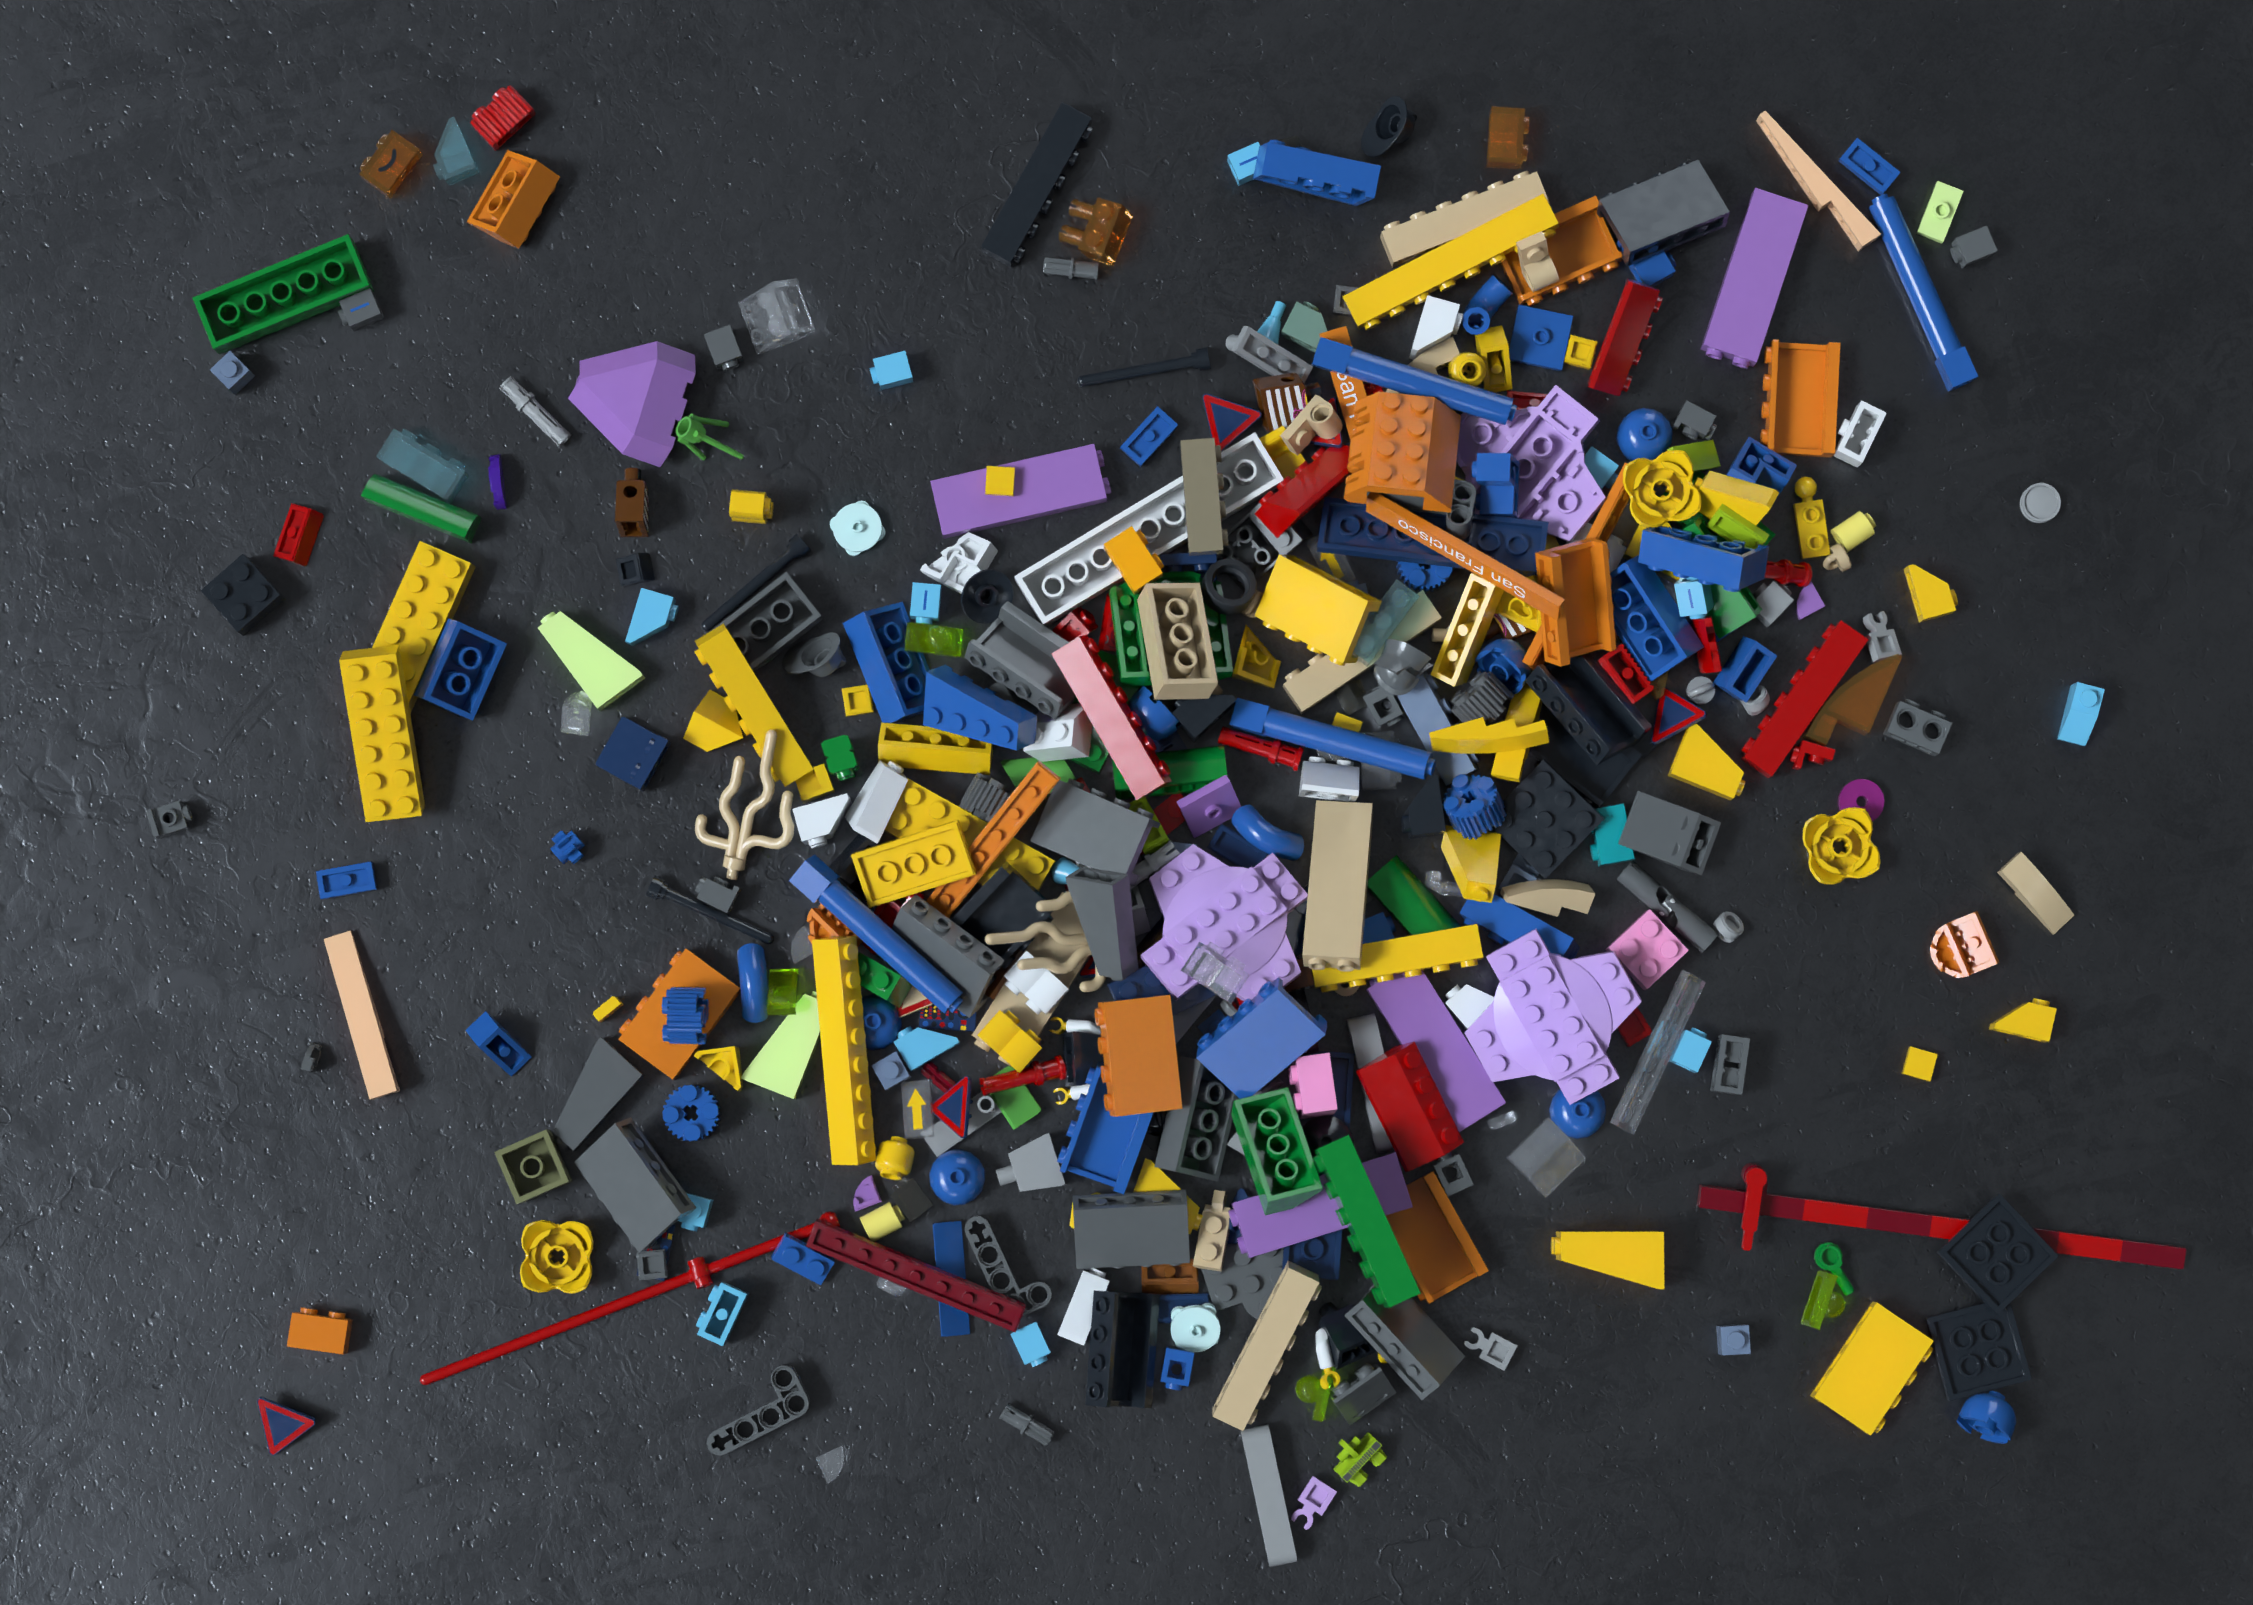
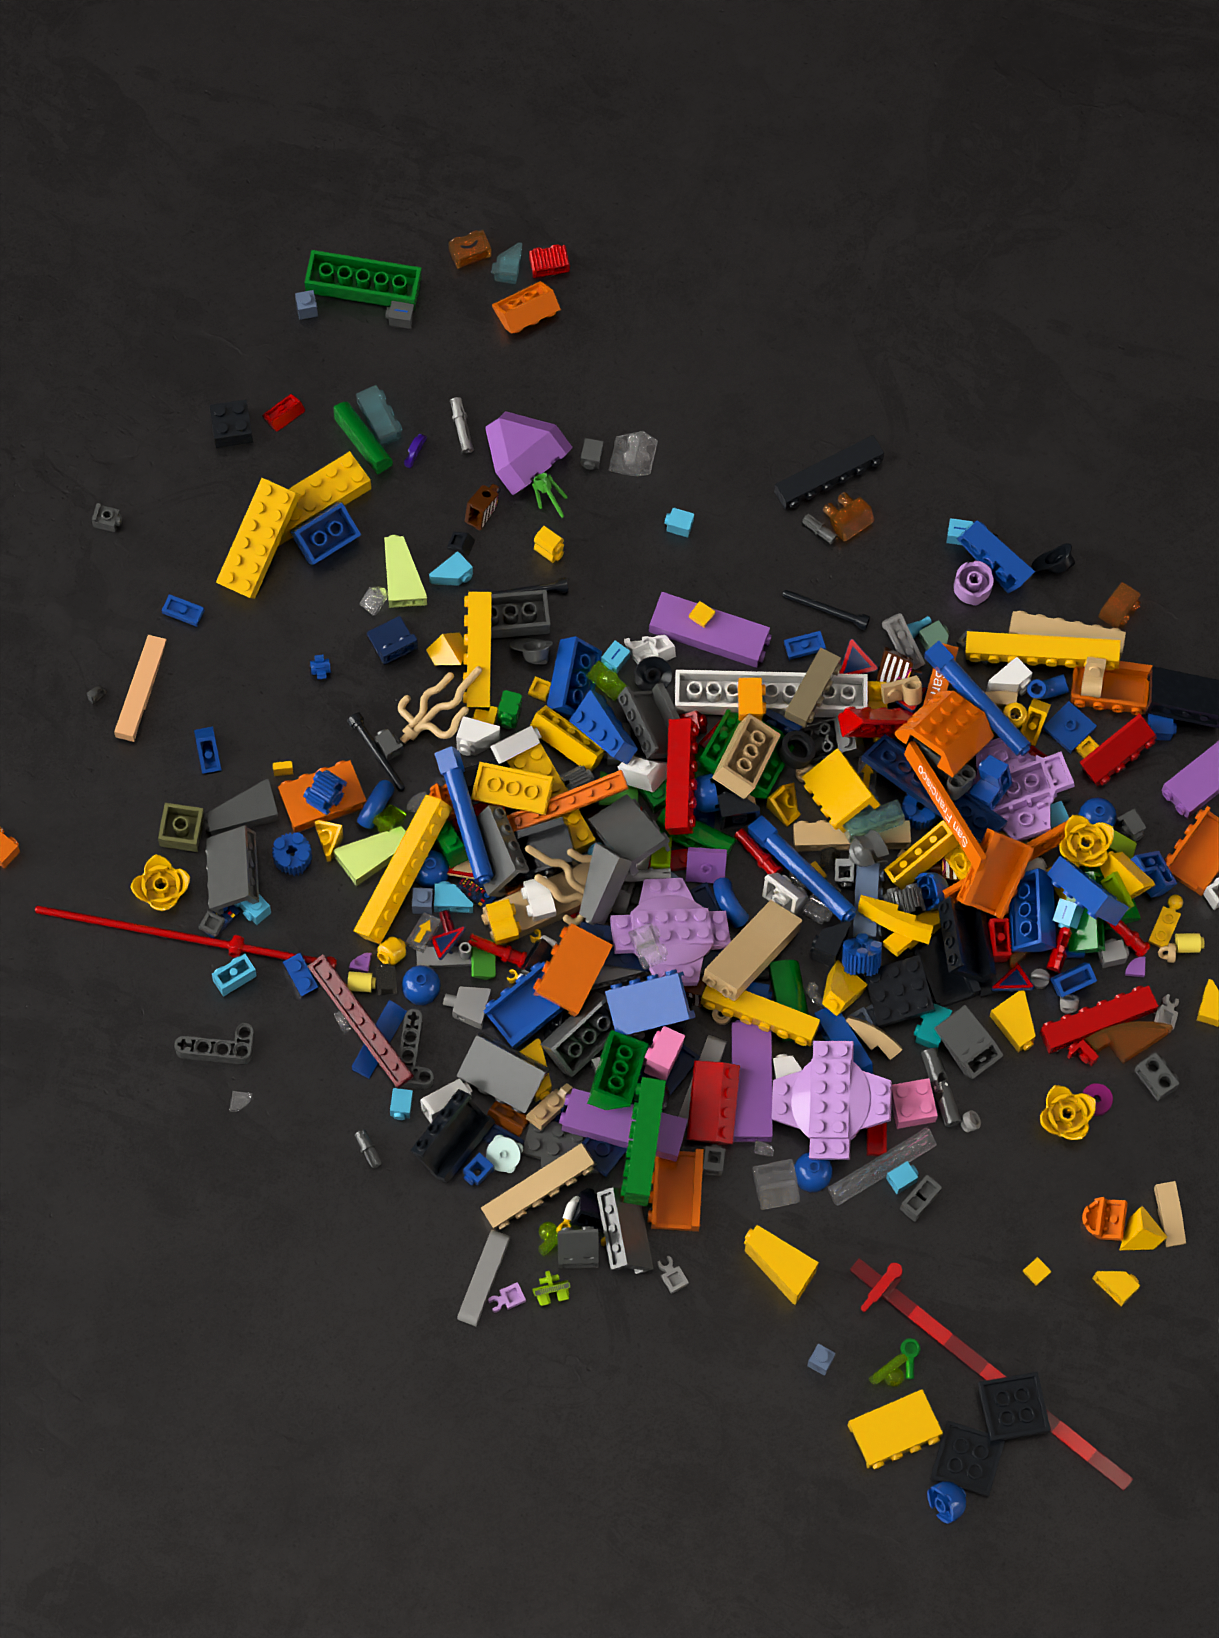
camera: 30 degrees right, 15 degrees down
light aqua piece [830,501,886,556] -> none
none -> lavender brick [954,561,994,606]
none -> yellow slope [1119,1206,1167,1251]

